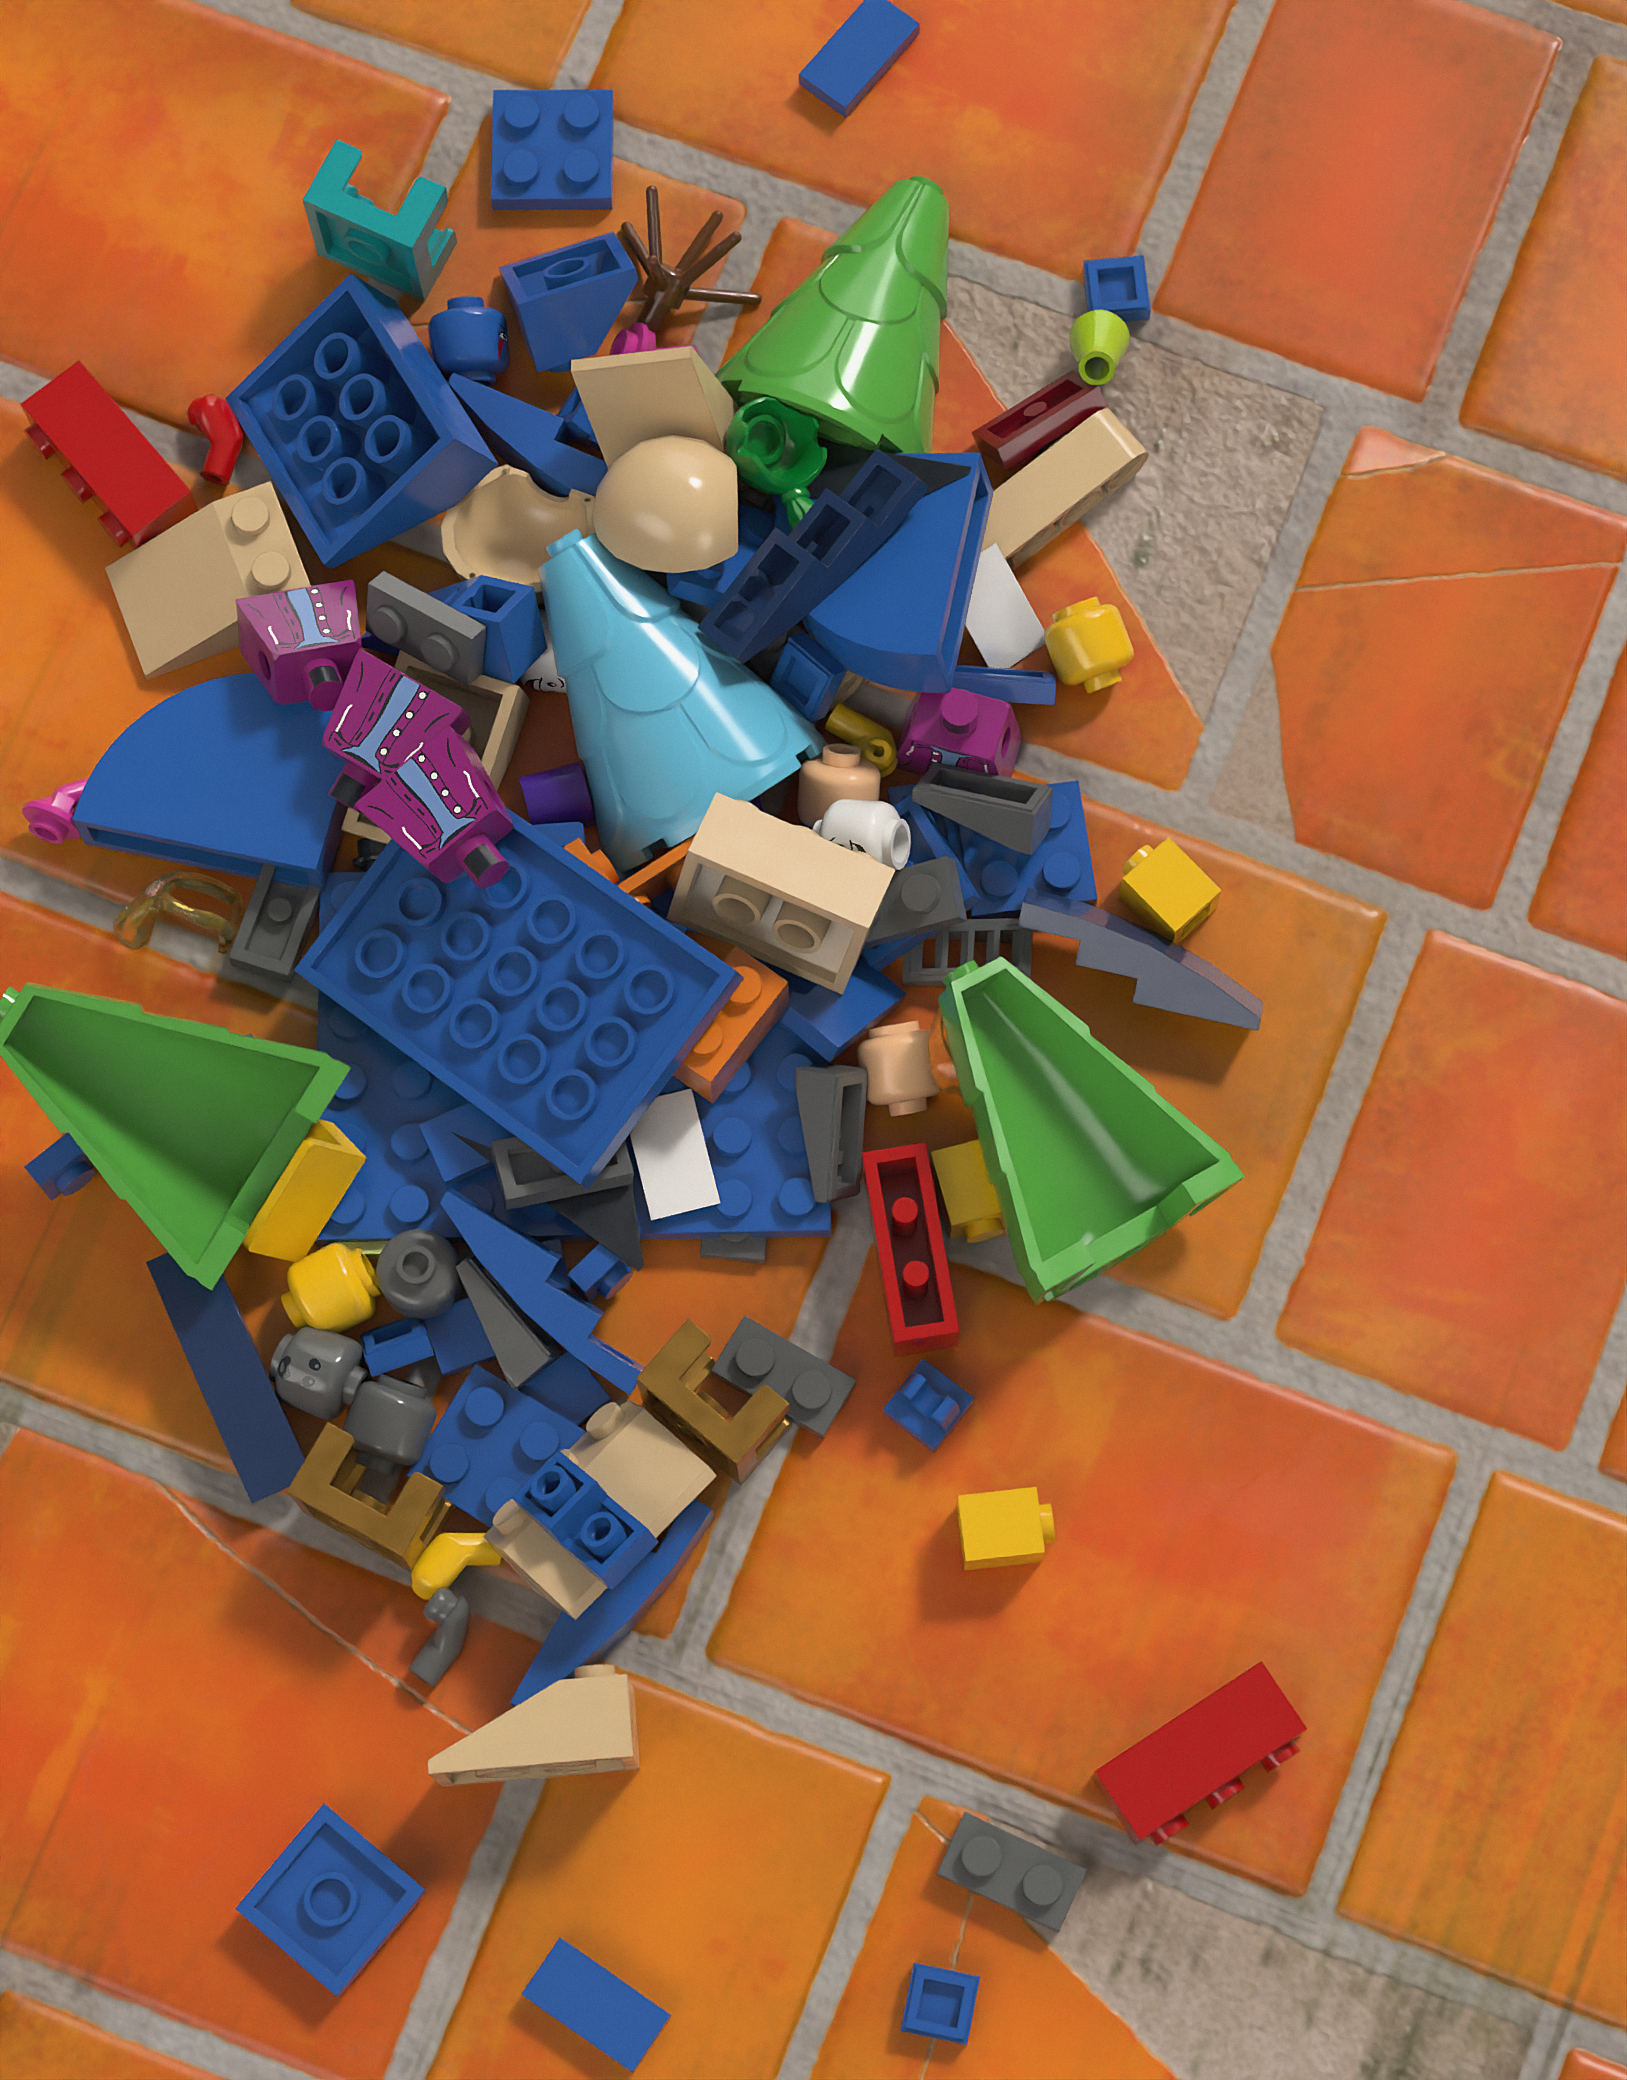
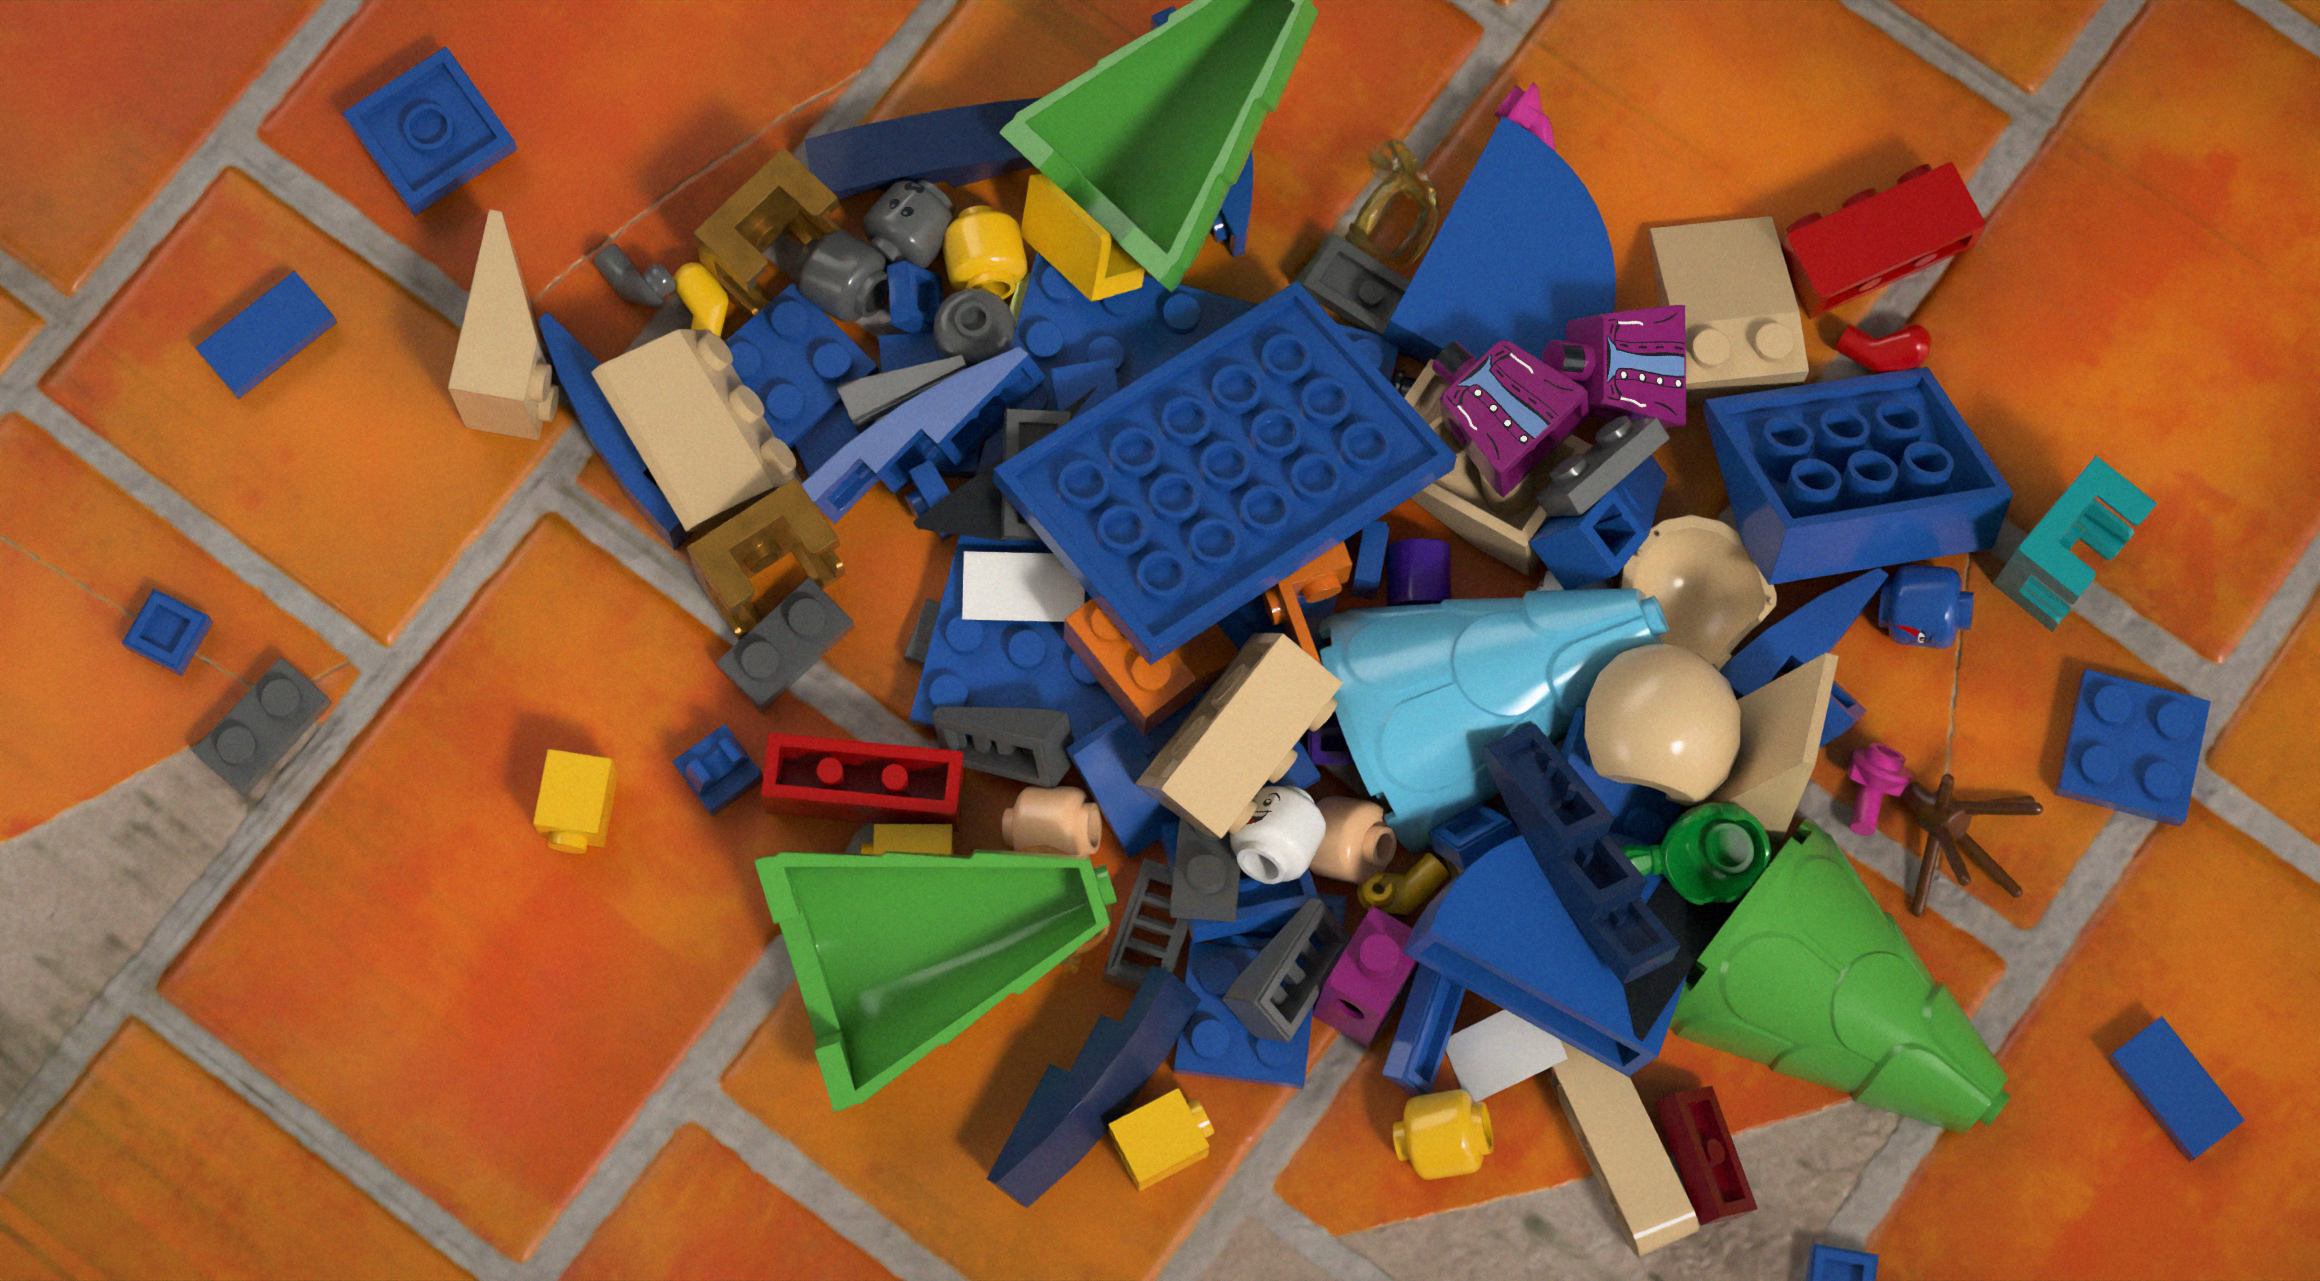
camera: 100 degrees right, 0 degrees up
magenta torso [355,724,514,889] -> none
blue slope [499,232,638,372] -> none
blue slope [512,1450,659,1591] -> none
lime cone [1069,310,1130,385] -> none
red brick [1091,1661,1307,1847] -> none

